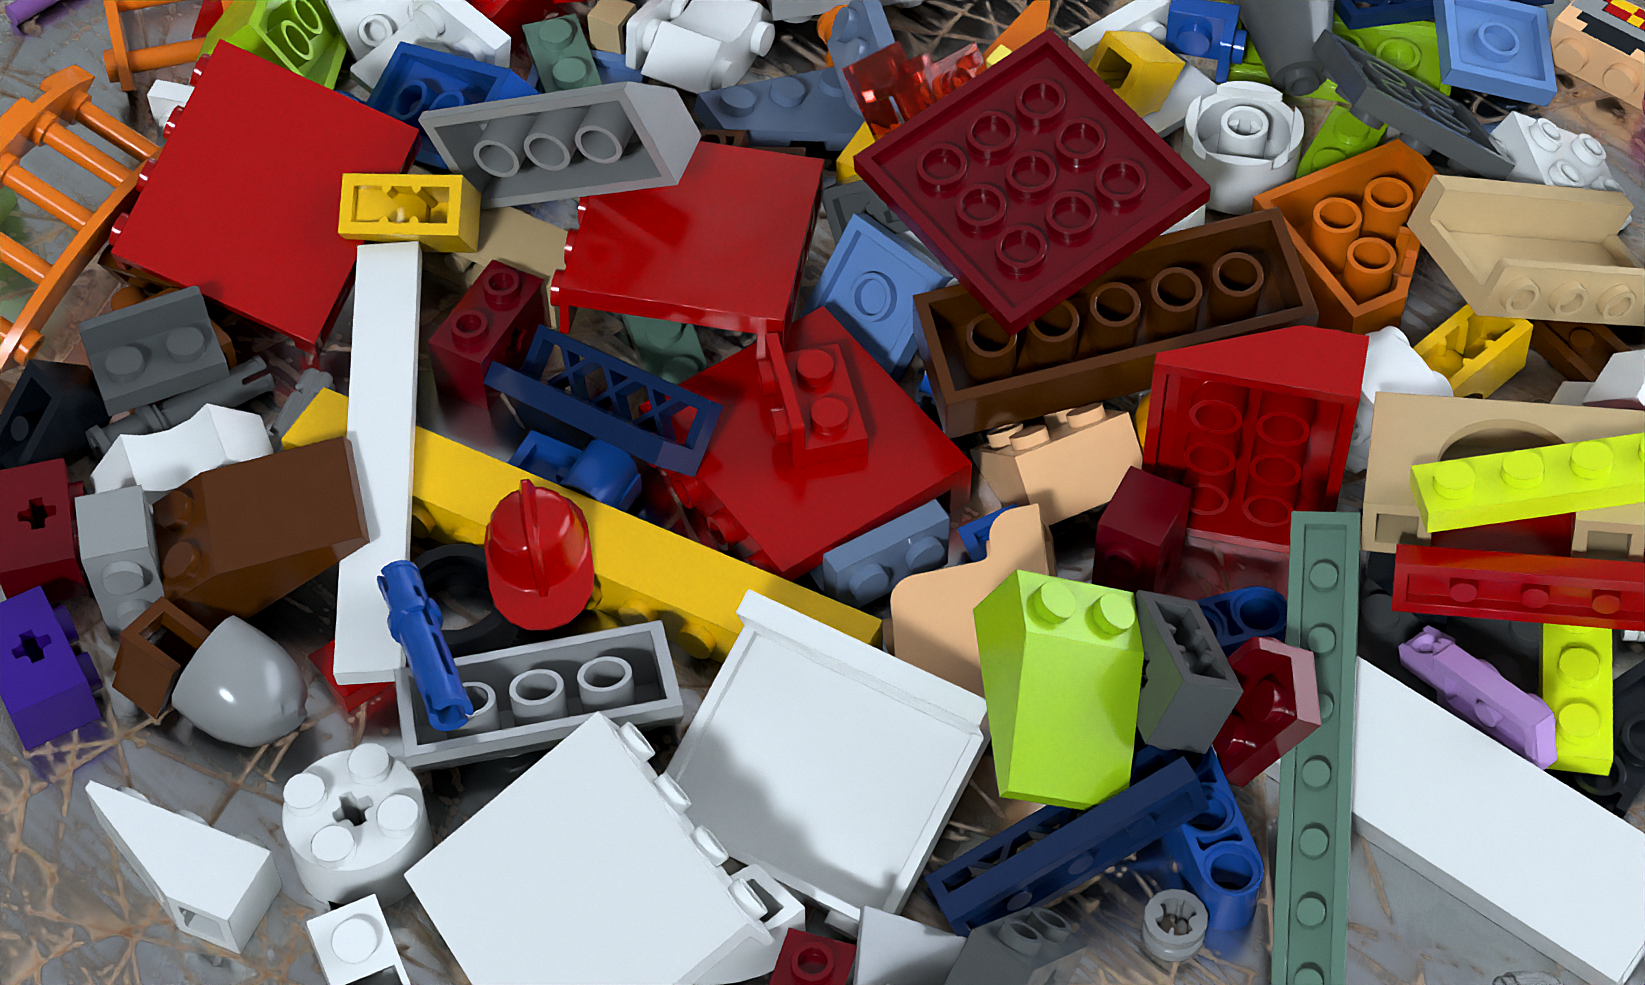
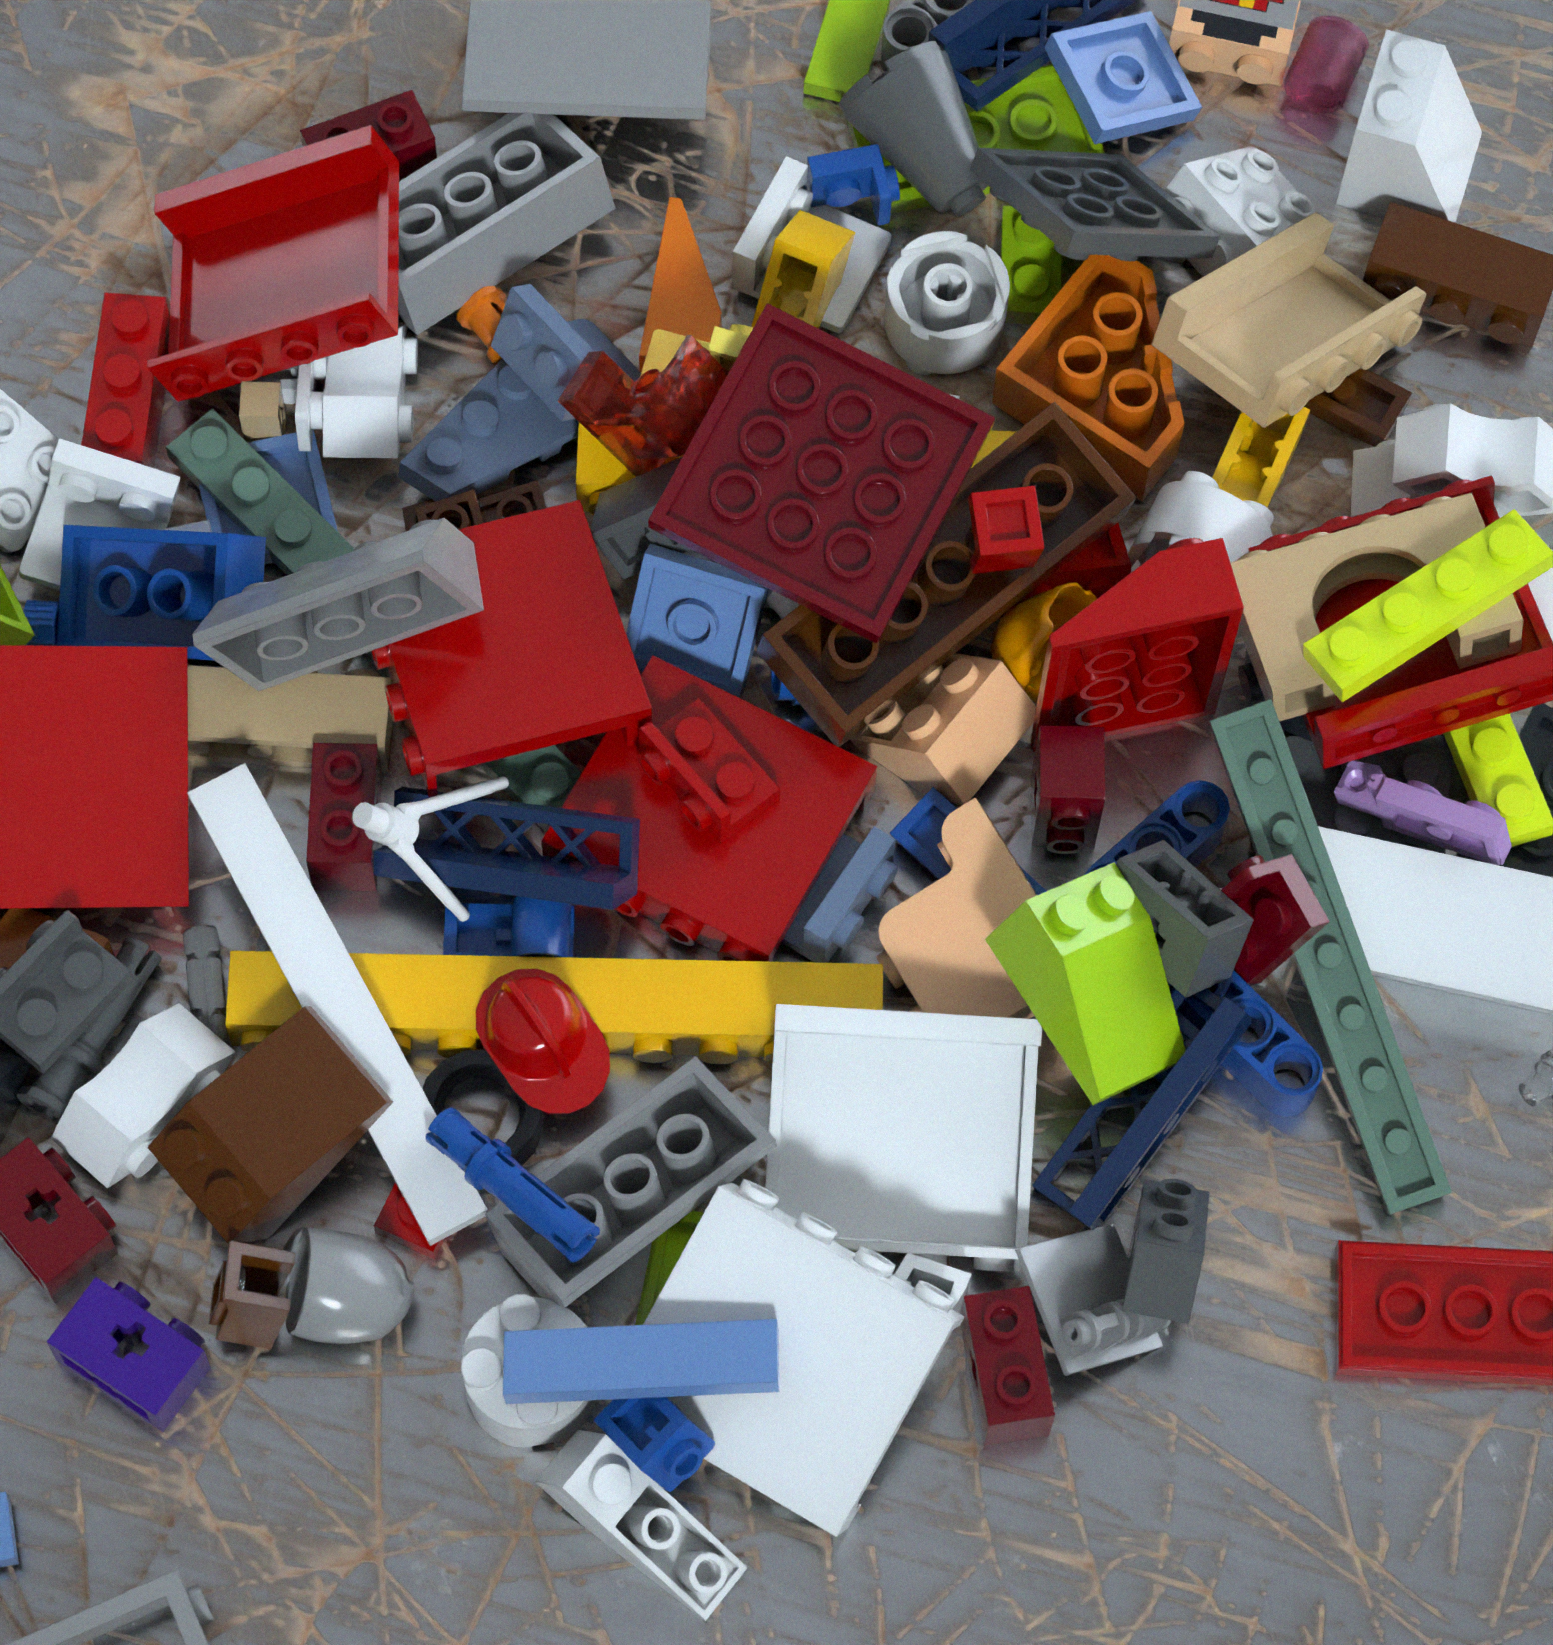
camera: 30 degrees left, 15 degrees up
light grey brick [75,484,164,637] -> none
white slope [85,780,283,954] -> none
yellow arch [338,173,481,253] -> none
light grey bush [1142,889,1208,962] -> none
none -> white plant [352,776,509,922]
none -> medium blue tile [503,1319,780,1404]
none -> blue bracket [593,1397,715,1492]
none -> red panel [968,486,1045,574]

